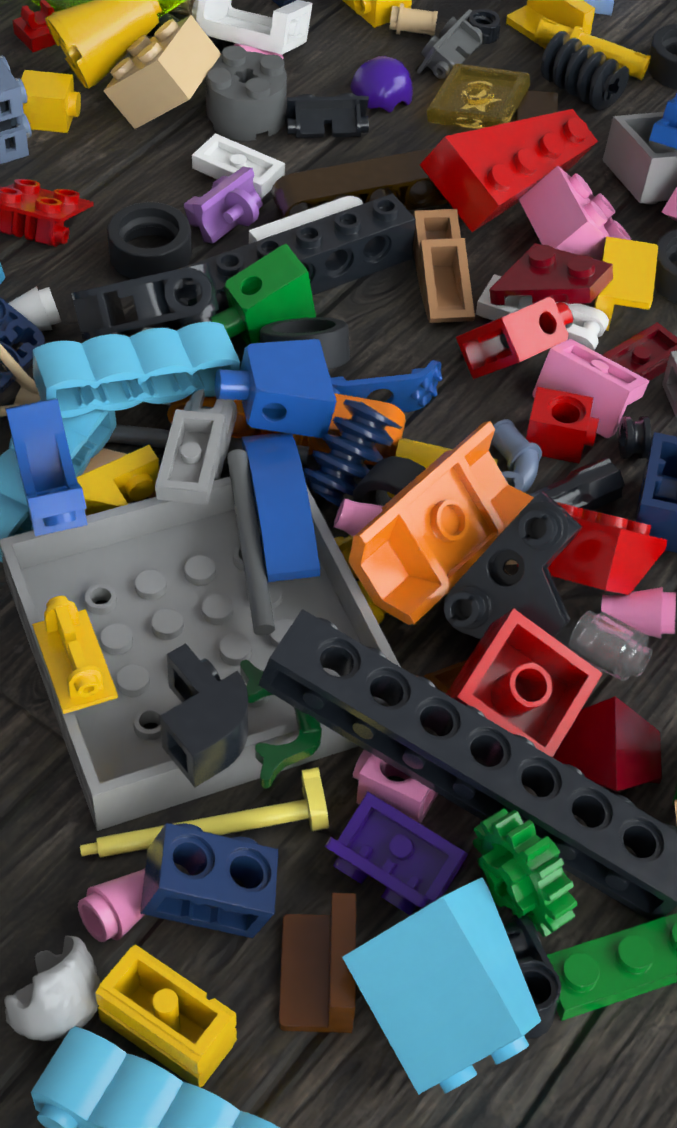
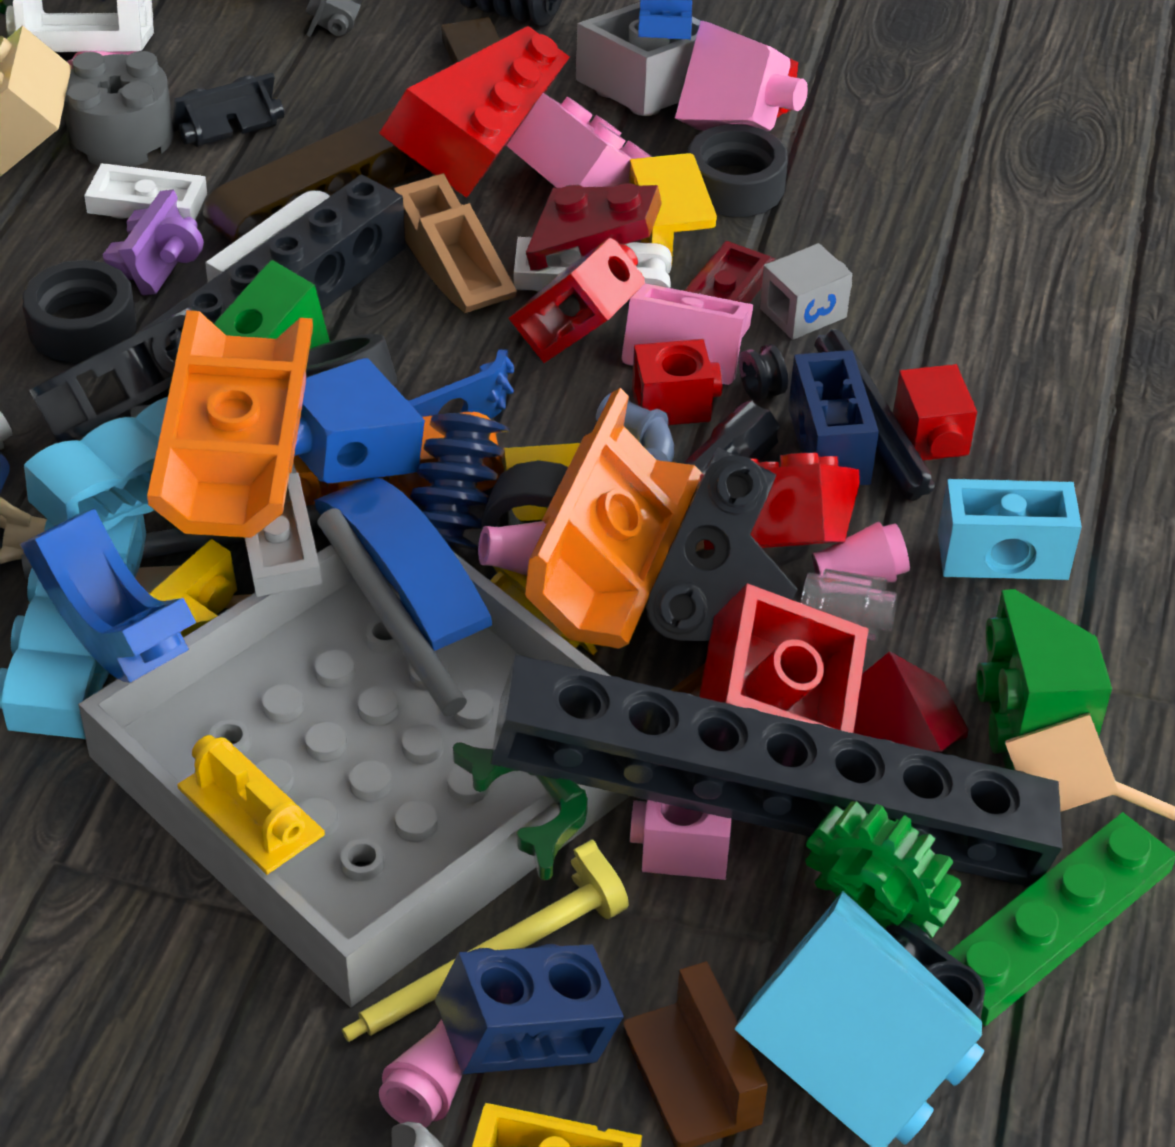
camera: 20 degrees left, 5 degrees down
black brick [160,643,248,788] -> none
dark purple bracket [325,792,468,916] -> none
dark purple hair [351,56,413,112] -> none
clear yellow tile [427,64,530,129] -> none
none -> orange piece [147,310,313,538]

